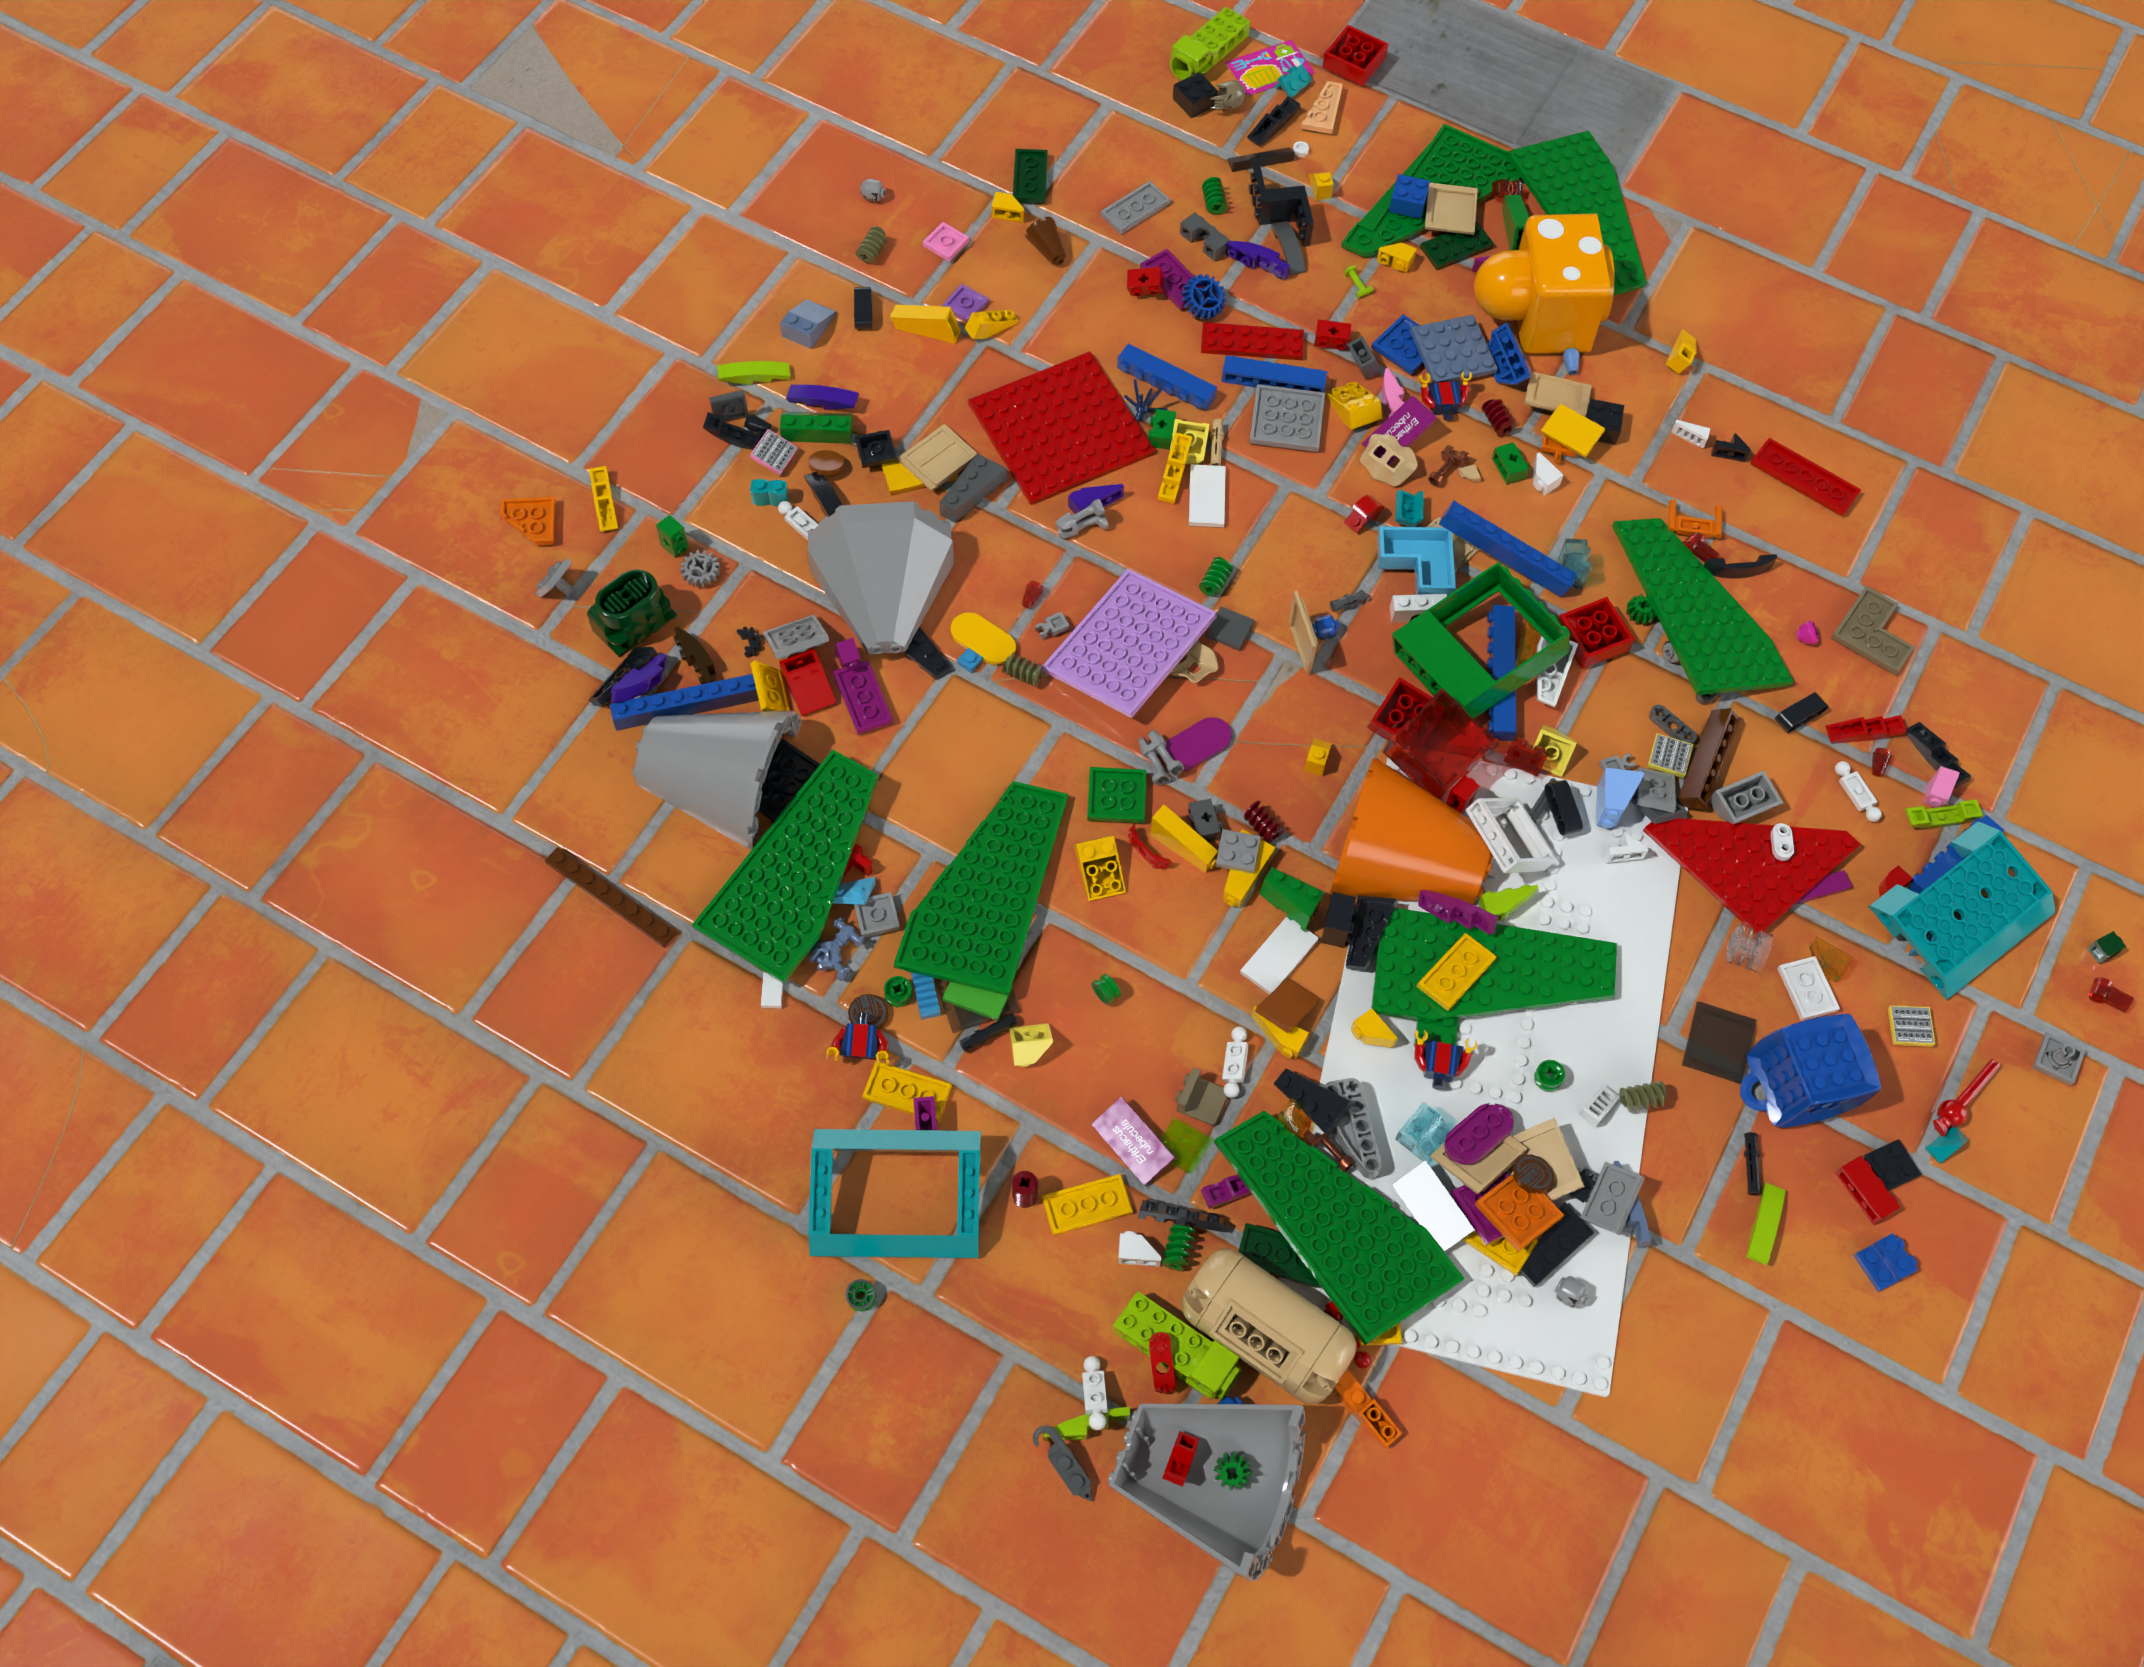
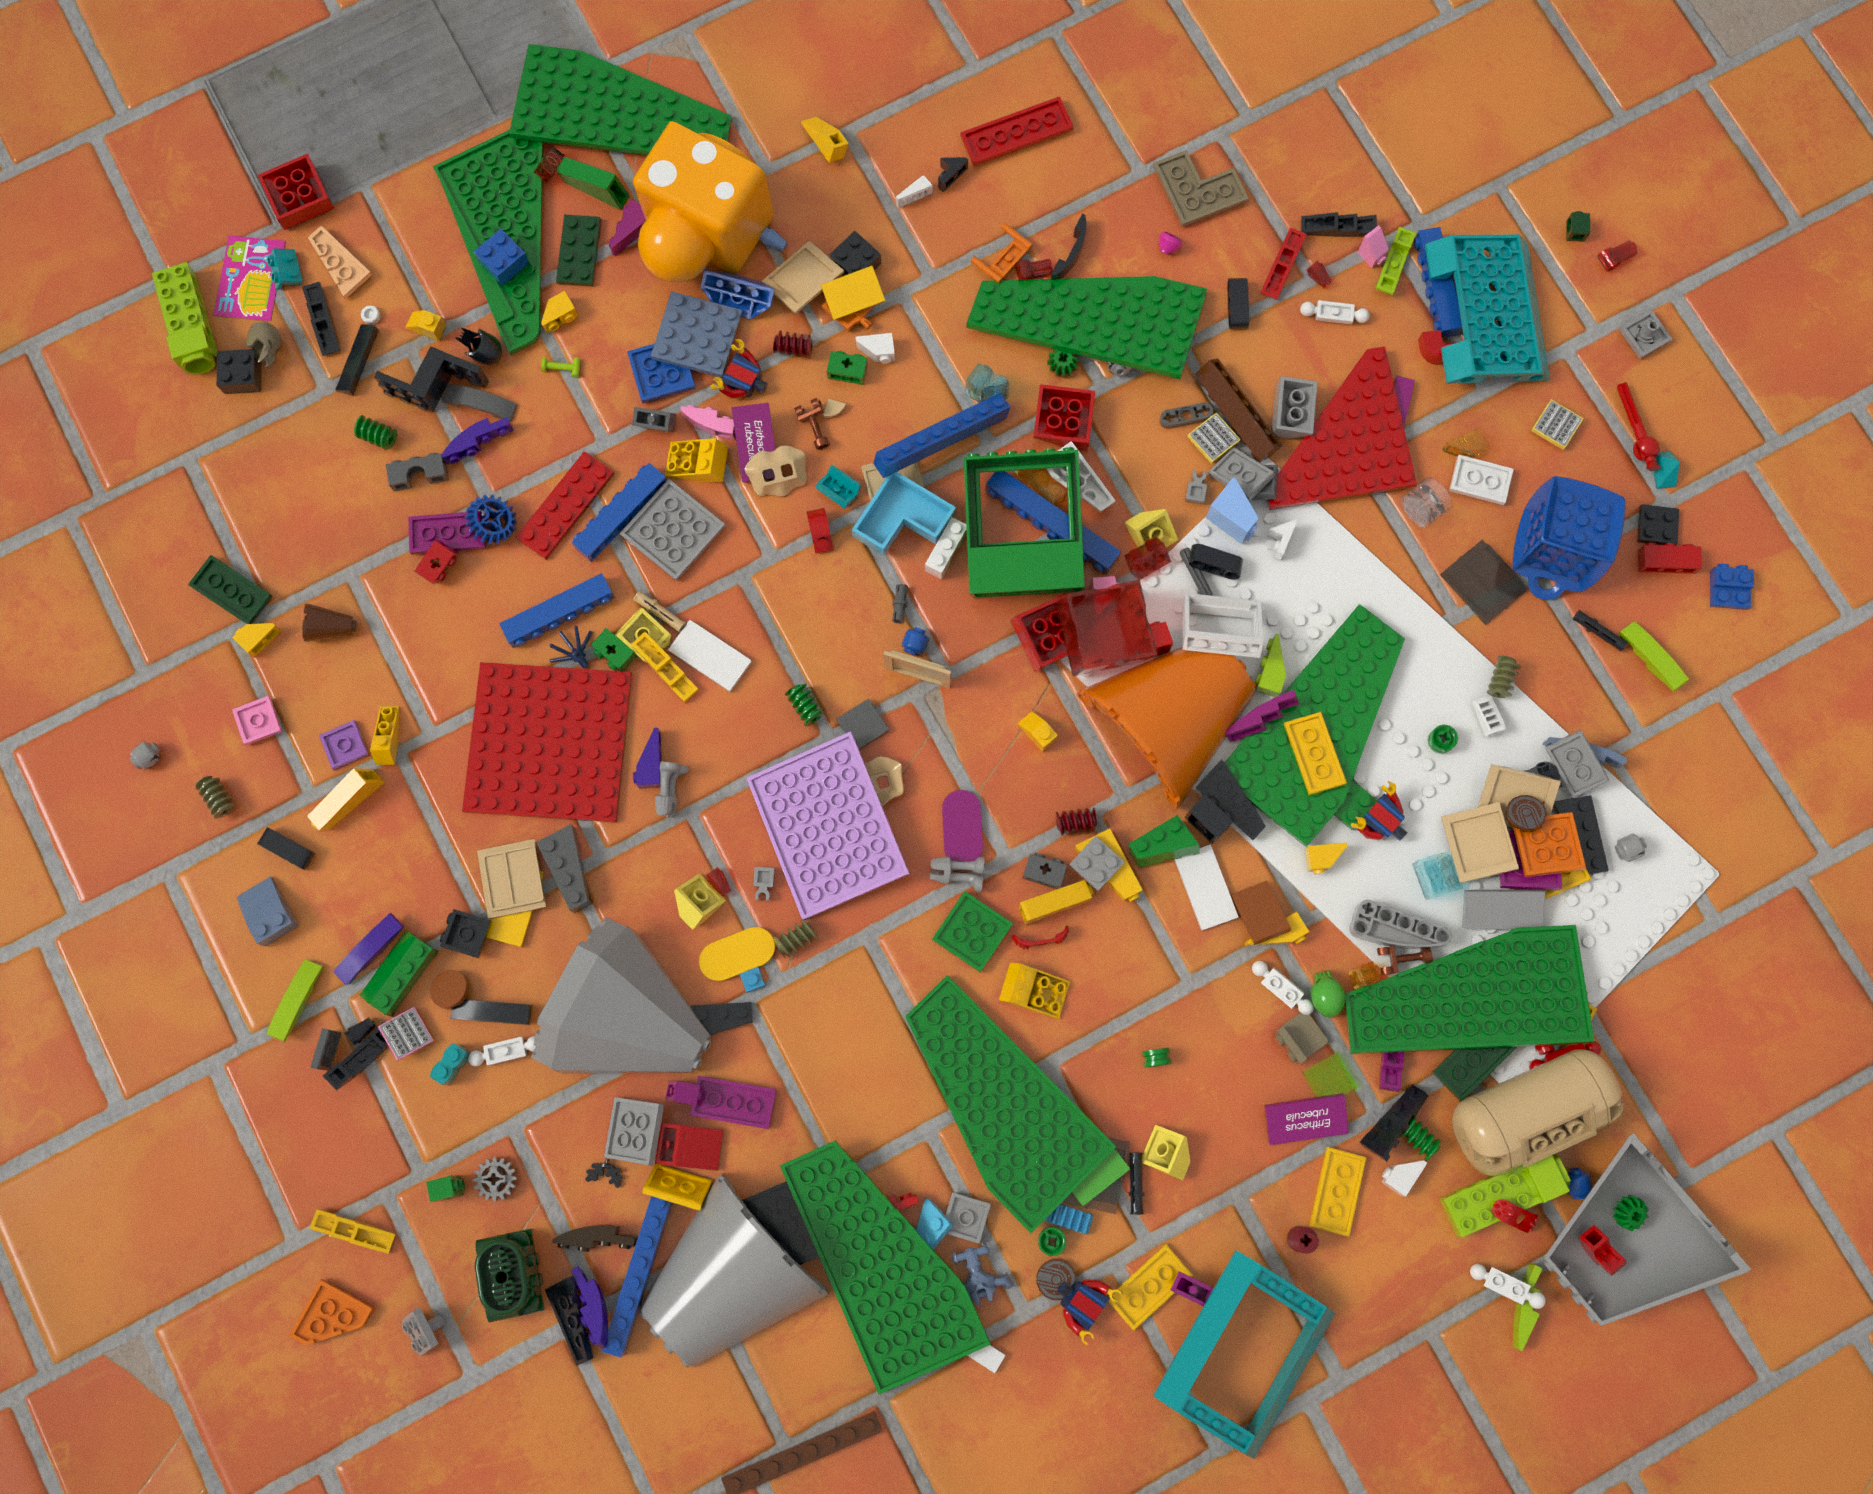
camera: 55 degrees left, 15 degrees up
green wheel [845,1279,877,1312] -> none
dark grey plate [1033,1425,1092,1501] -> none
light grey tile [1100,181,1171,235] -> none
black wing [1274,1068,1354,1135] -> none
red brick [1314,319,1351,350] -> none
orange slope [1334,1369,1402,1448] -> none
tan piece [1425,183,1478,235] -> none
magenta tile [1444,1103,1514,1165] -> none
white plate [1770,823,1794,861] -> none
none -> black helmet [455,328,502,365]
none -> light yellow slope [674,873,726,930]
none -> bright green helmet [1309,970,1346,1018]

